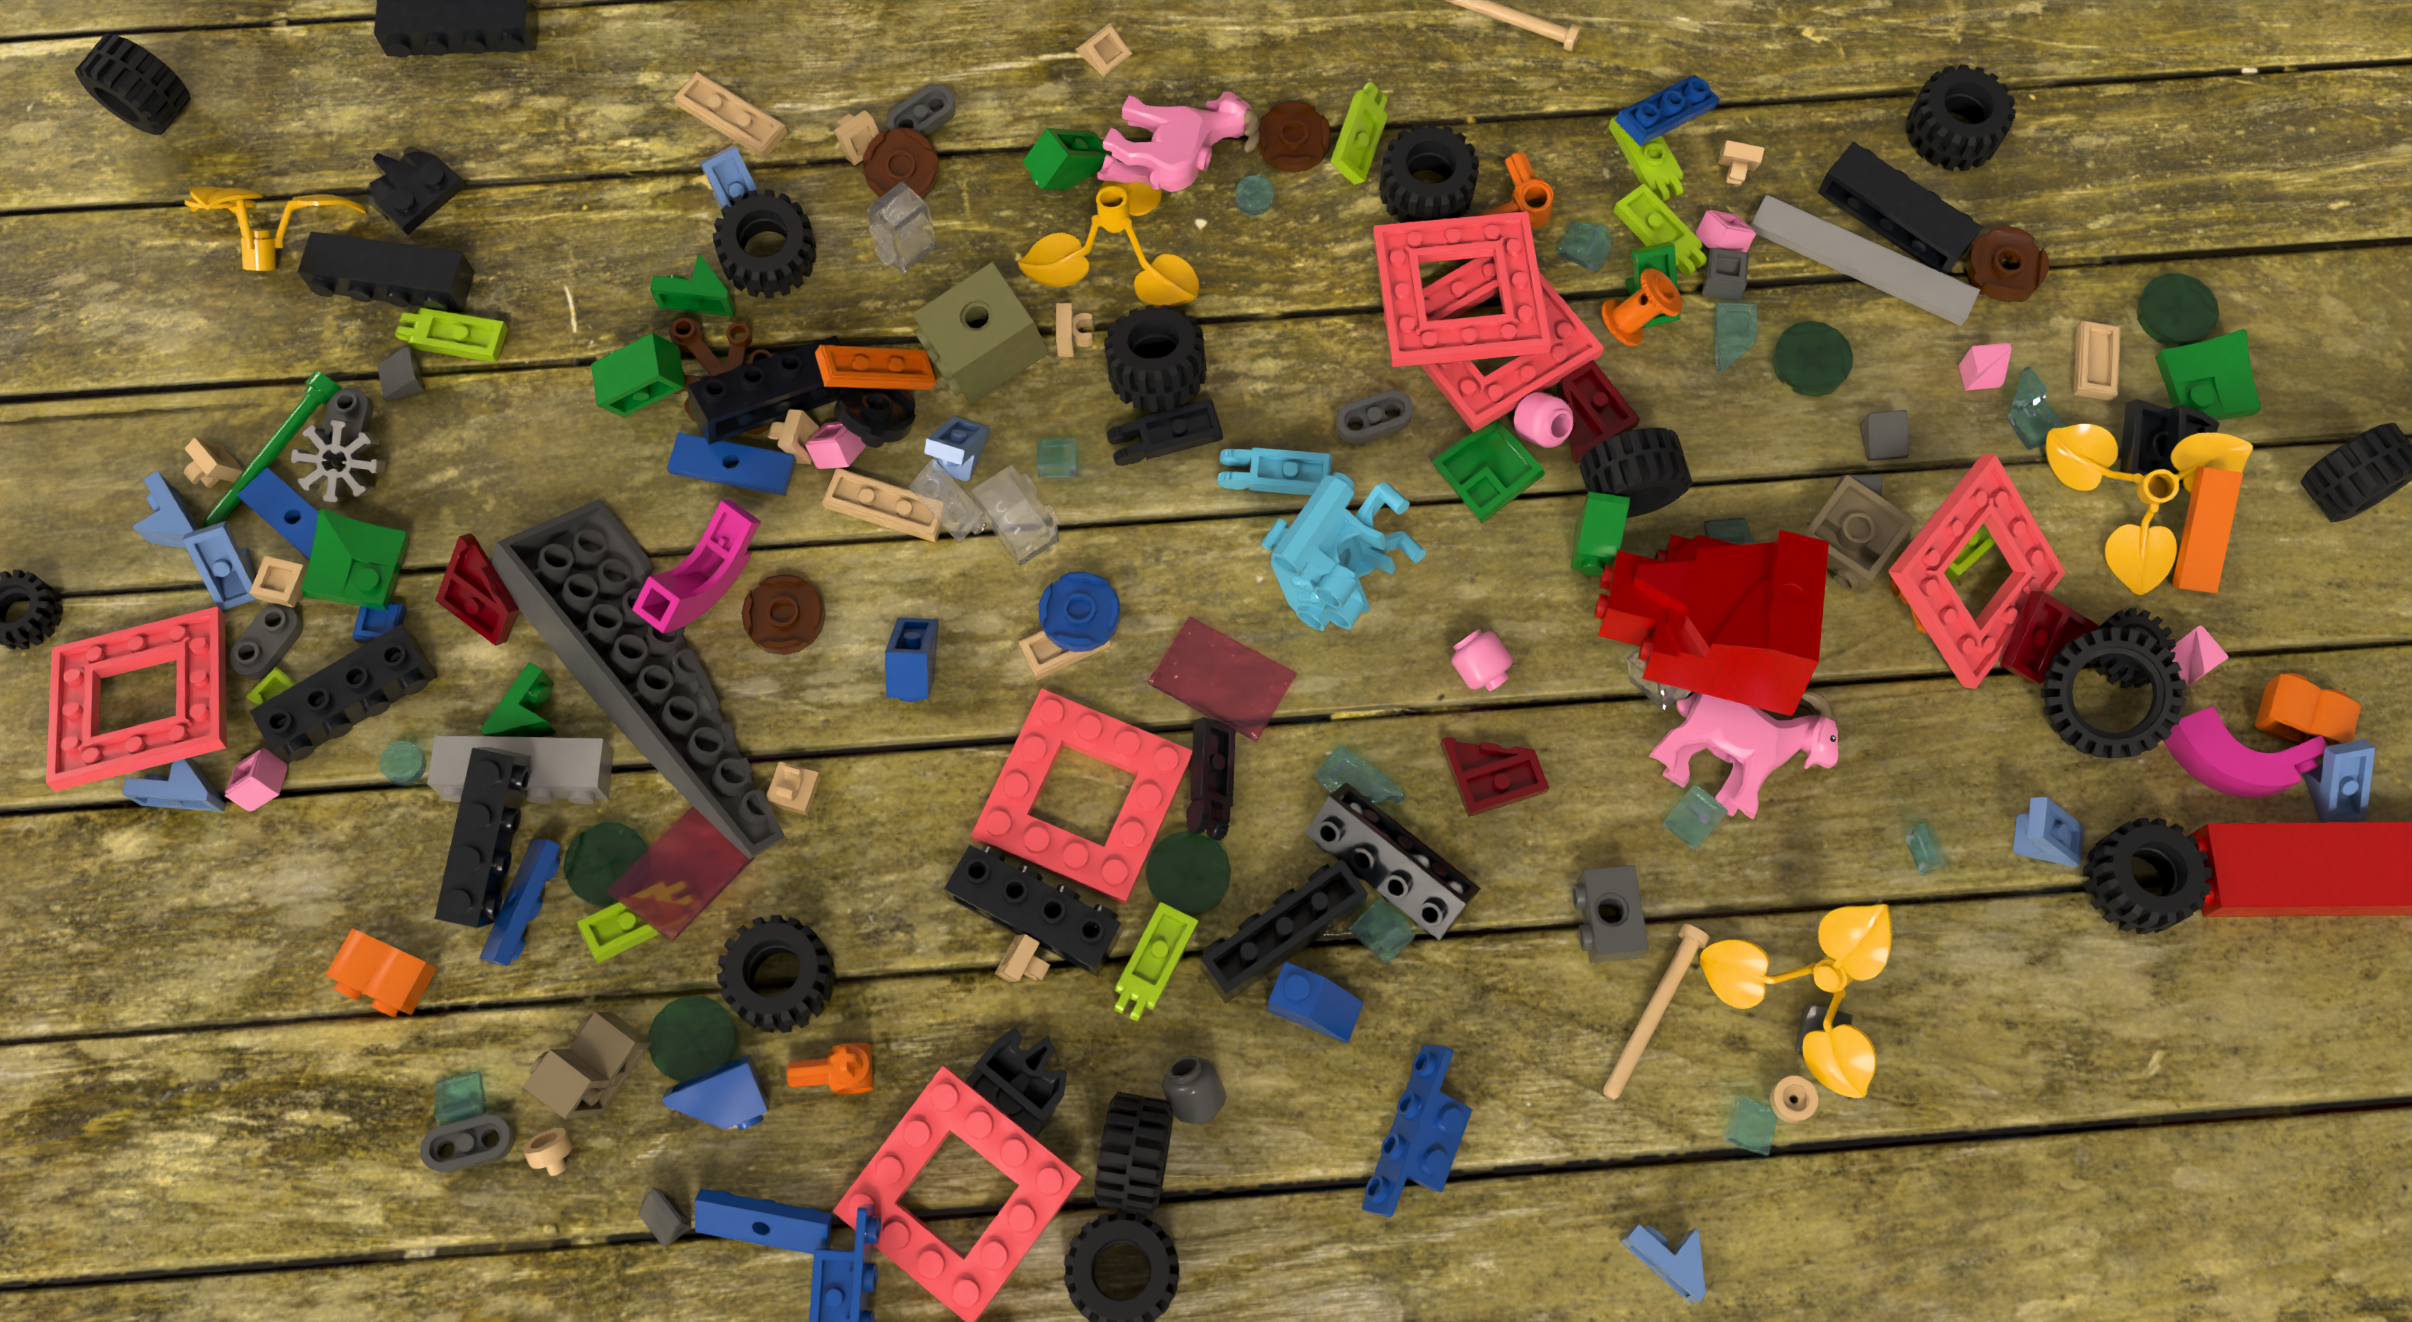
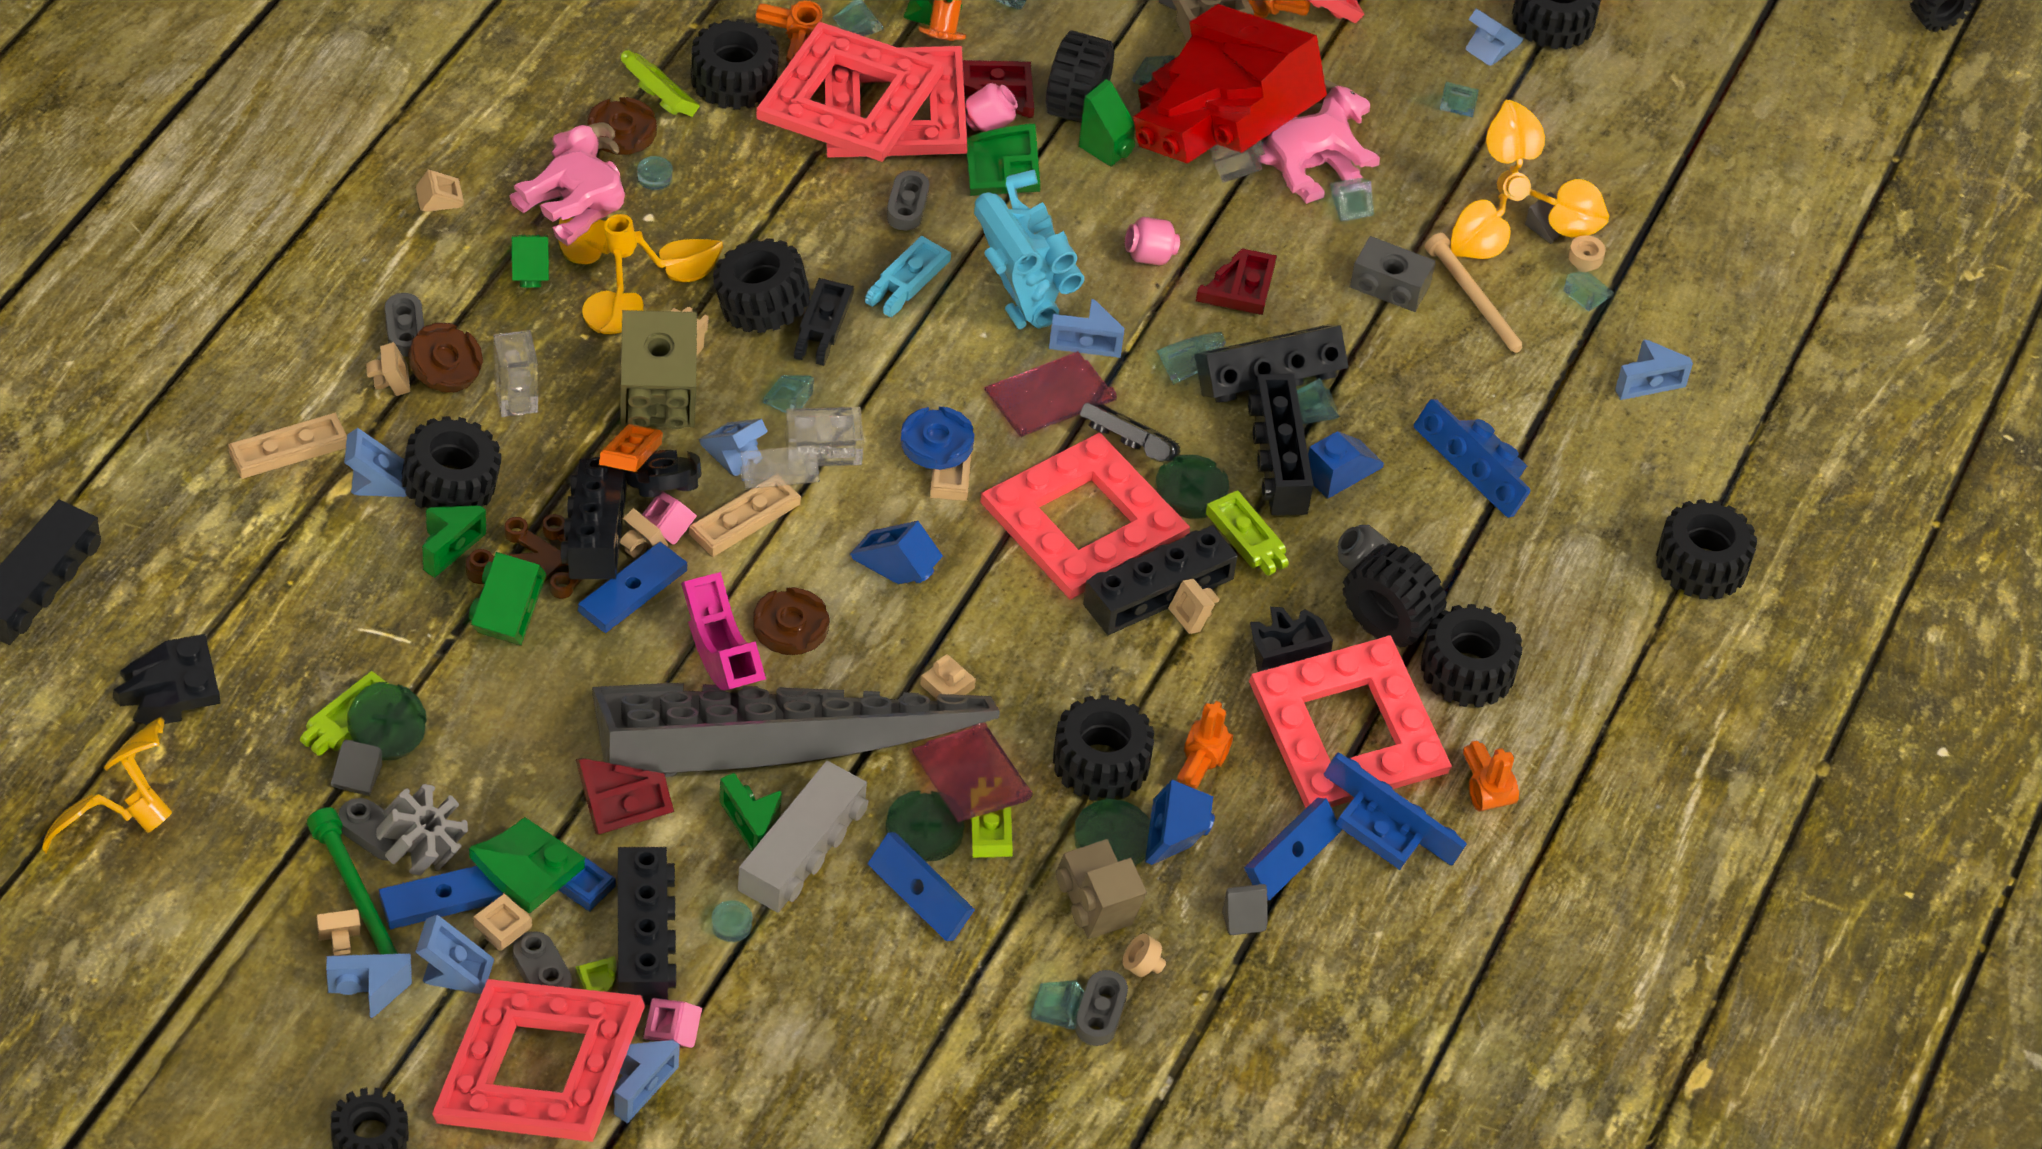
camera: 65 degrees left, 20 degrees down
black brick [297,231,475,312] -> none
orange brick [325,928,437,1018] -> none
black brick [434,747,531,928] -> none
none -> clear green tile [347,682,427,760]
none -> medium blue slope [1049,299,1125,358]

